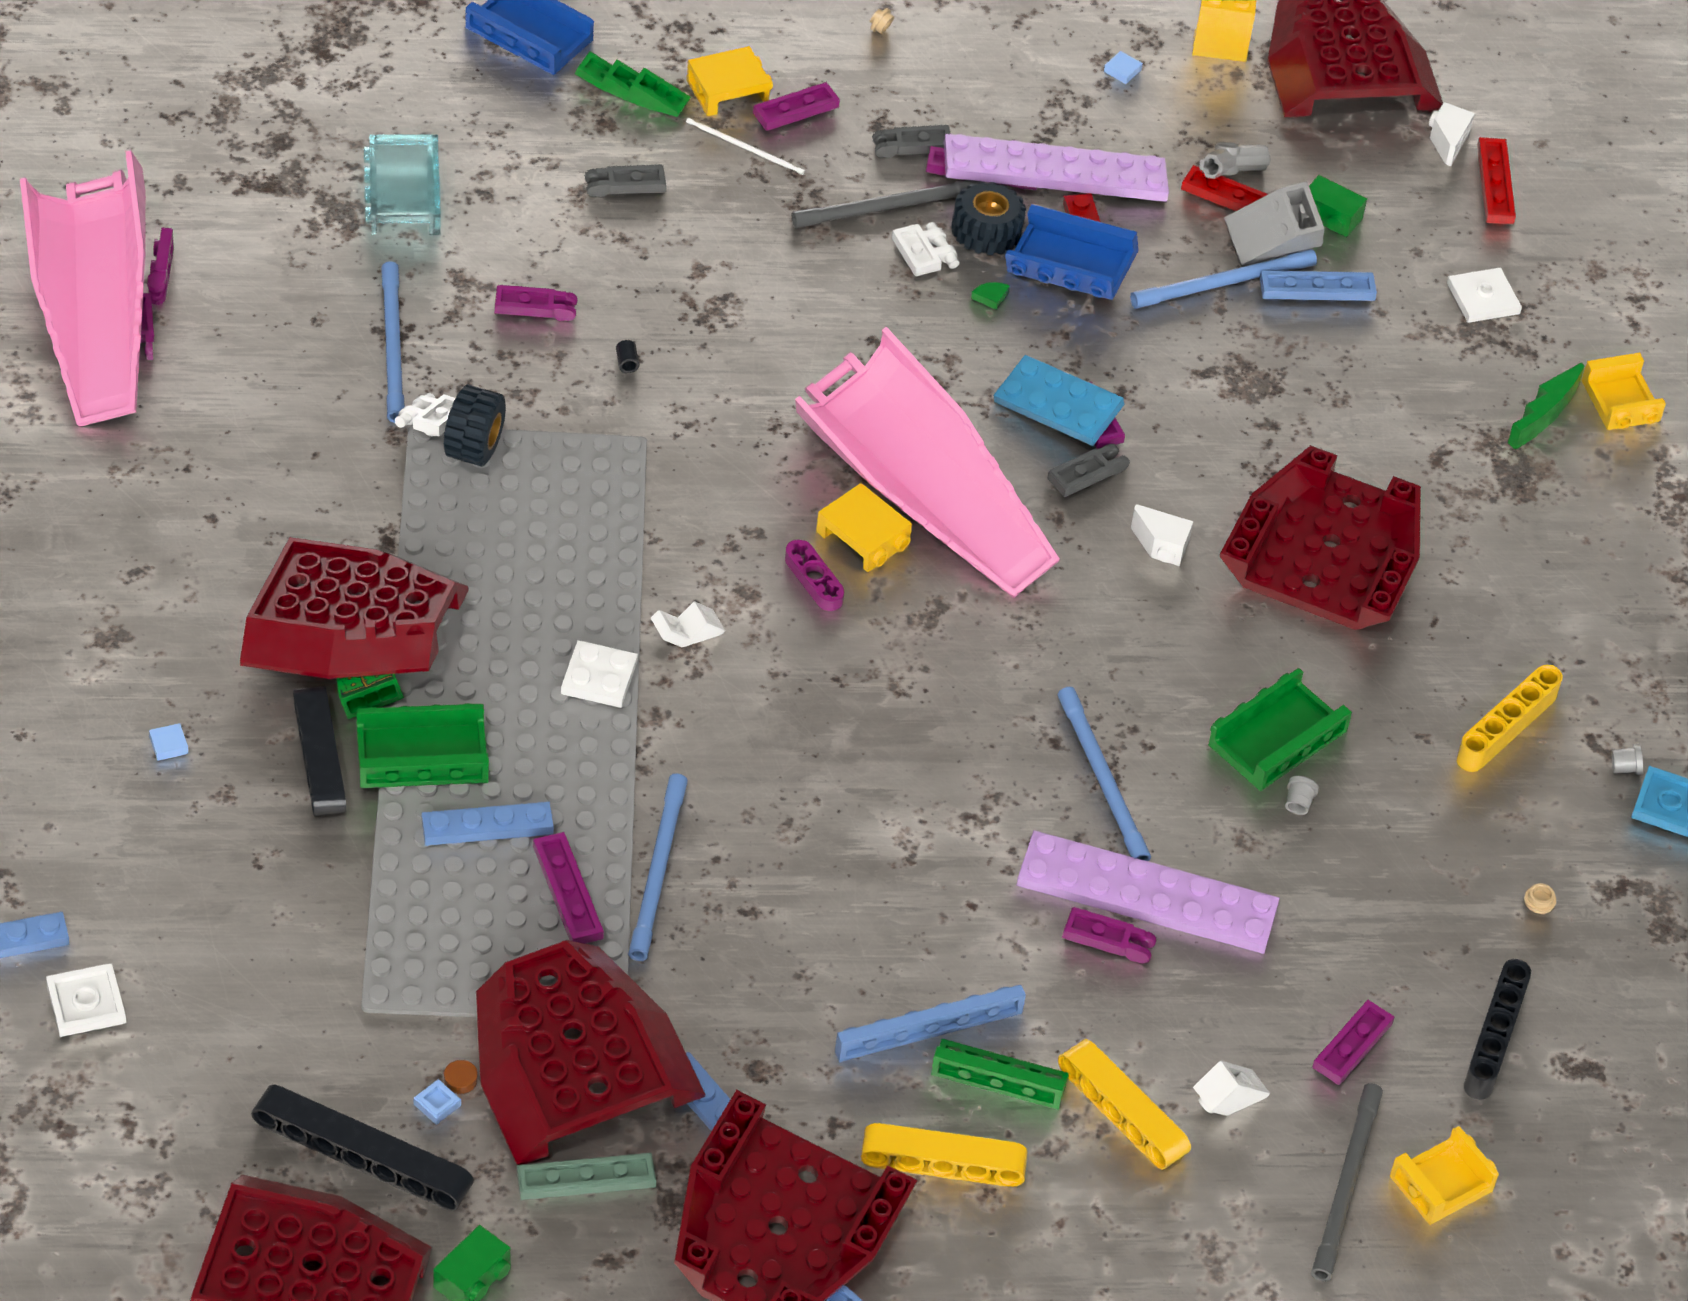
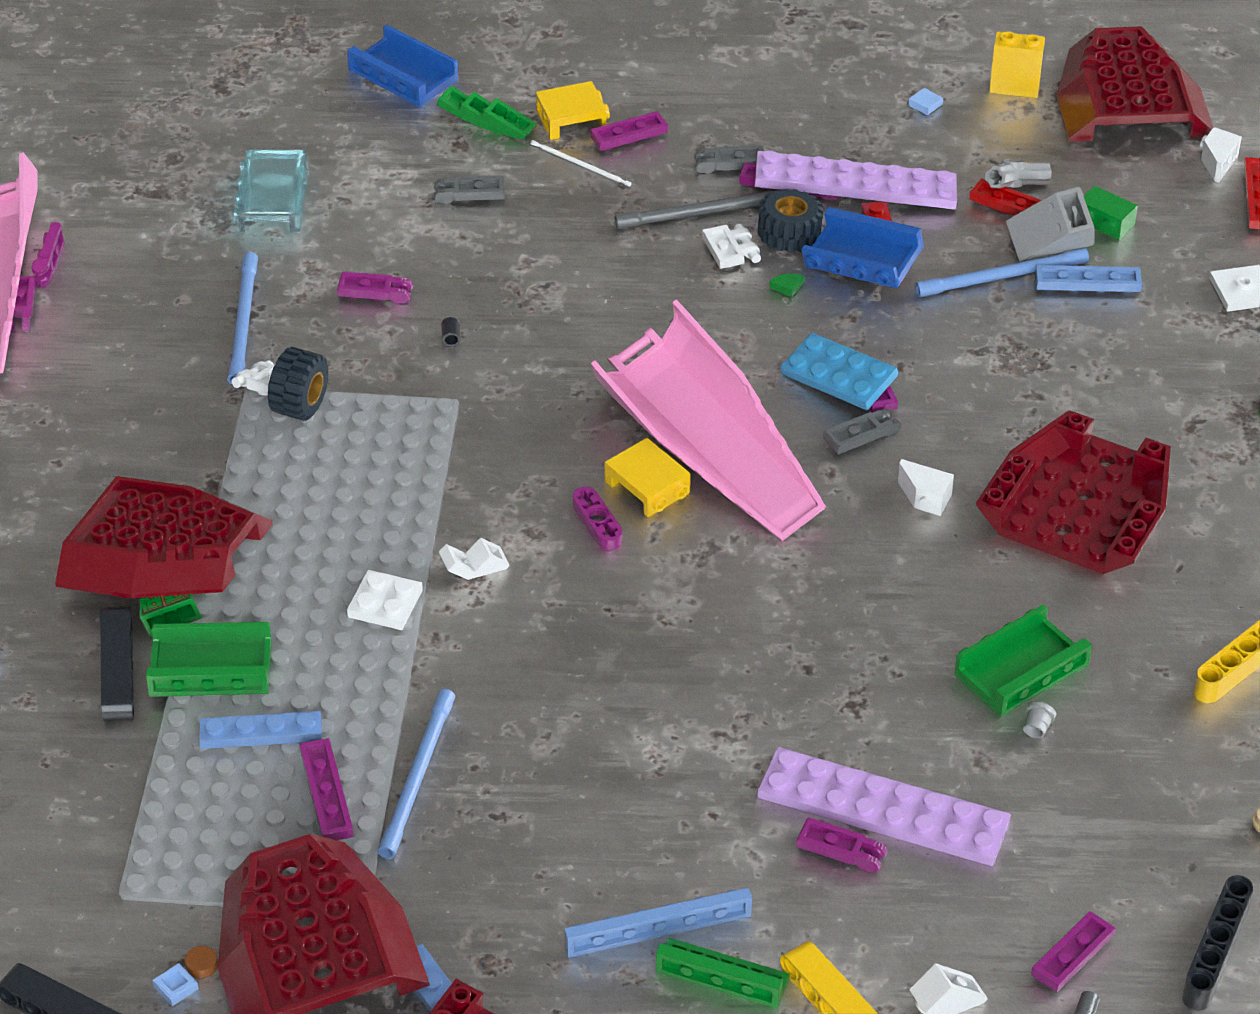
camera: 10 degrees right, 5 degrees down
tan plate [870,8,894,34] -> none
medium blue piece [1057,686,1151,861] -> none

